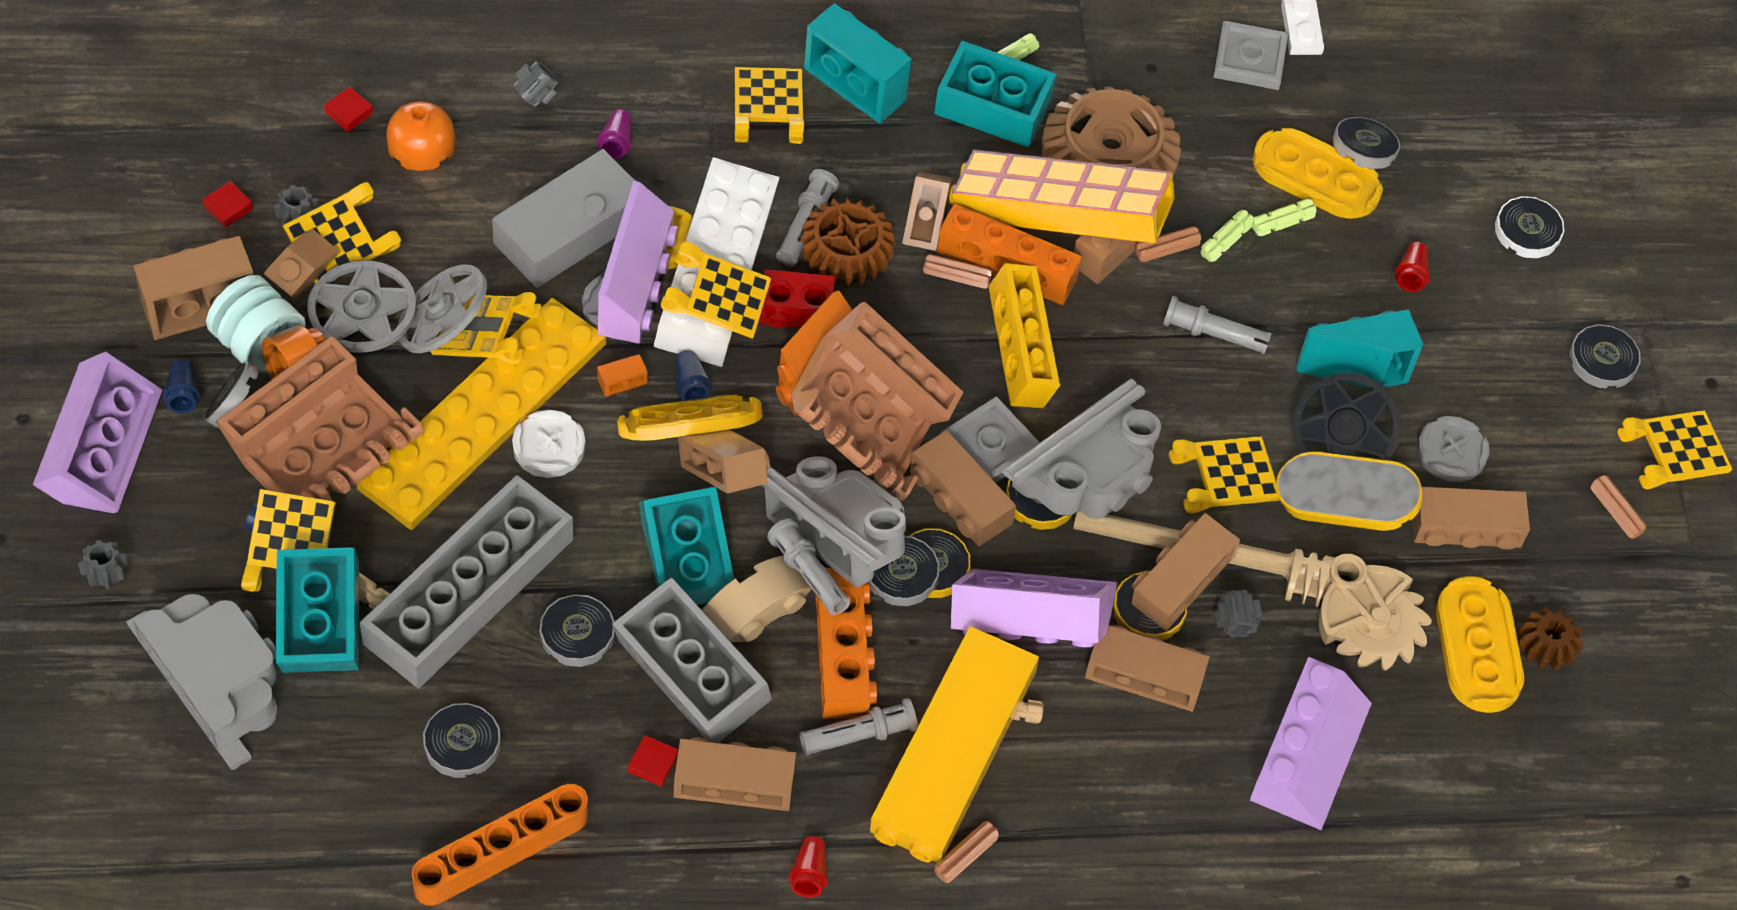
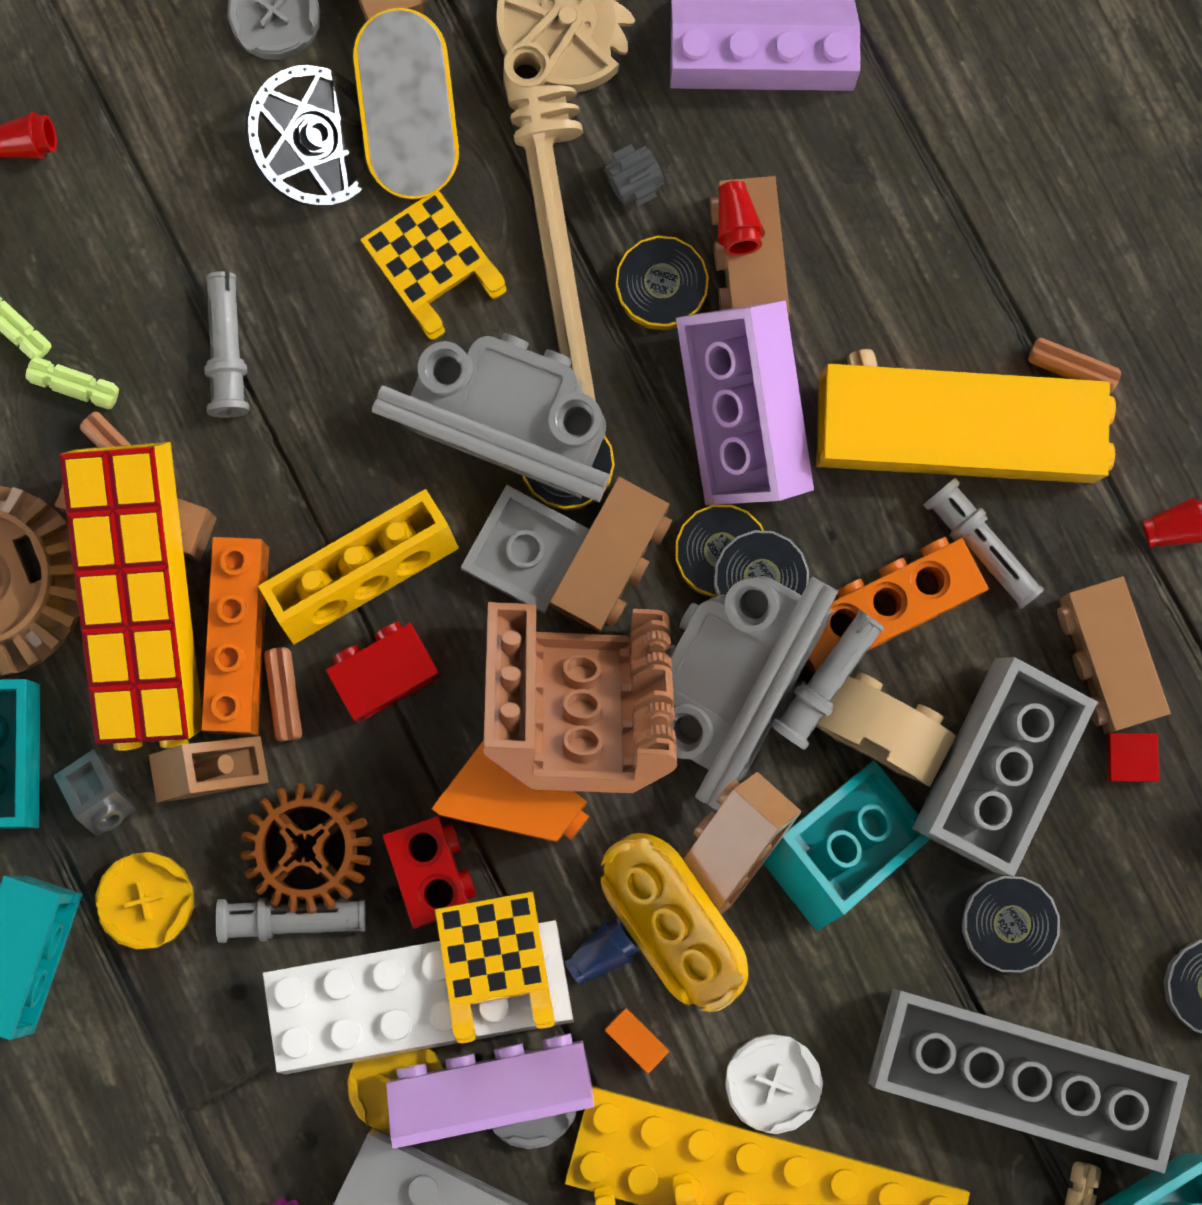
camera: 110 degrees left, 25 degrees up
yellow flag [735,67,804,144] -> none
medium nougat brick [1132,513,1240,631] -> none
teal slope [1295,309,1423,389] -> none
none -> flat silver bracket [54,749,136,836]
none -> yellow tile [95,852,194,949]
none -> red brick [326,621,441,724]
none -> red cone [718,181,765,256]

